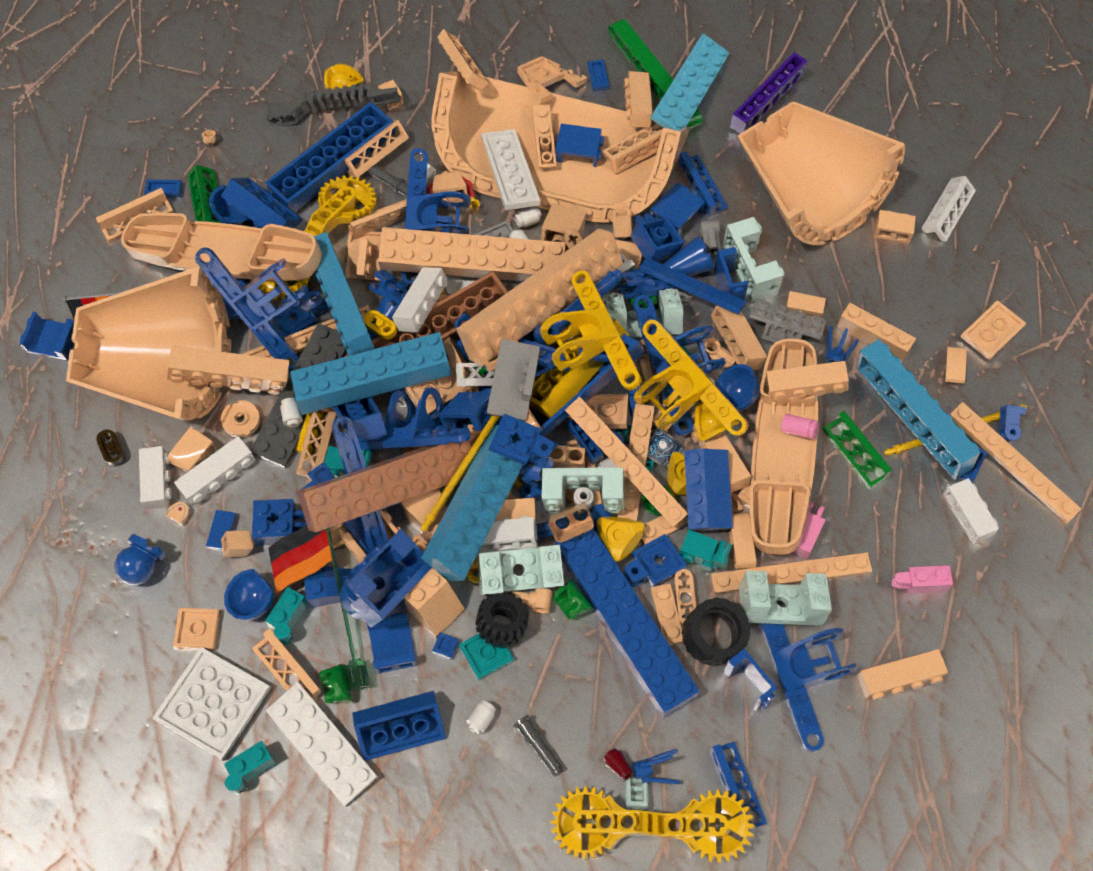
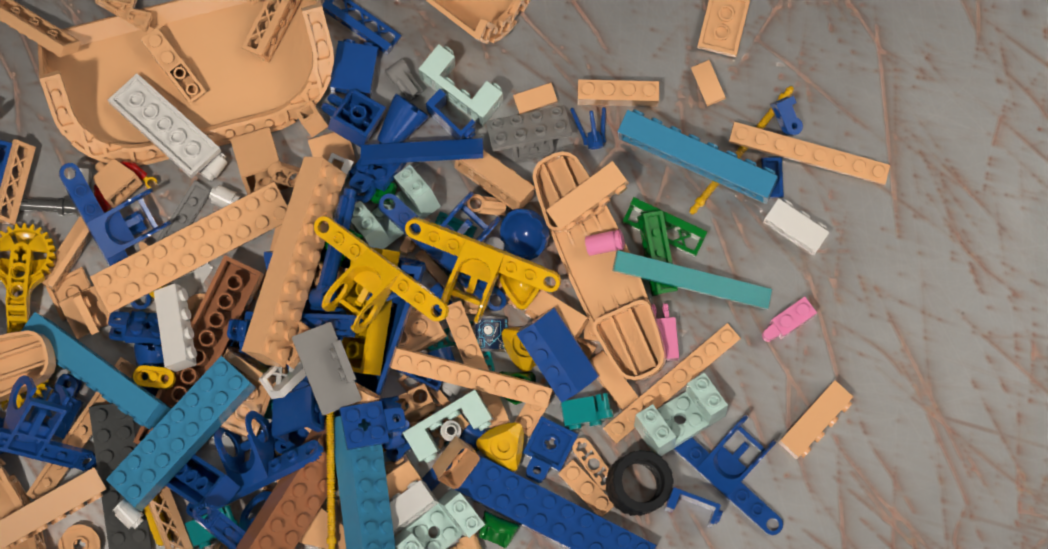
camera: 35 degrees left, 15 degrees up
blue panel [555,123,604,167] -> none
none -> teal tile [612,250,772,310]
none -> green fence [637,210,678,296]

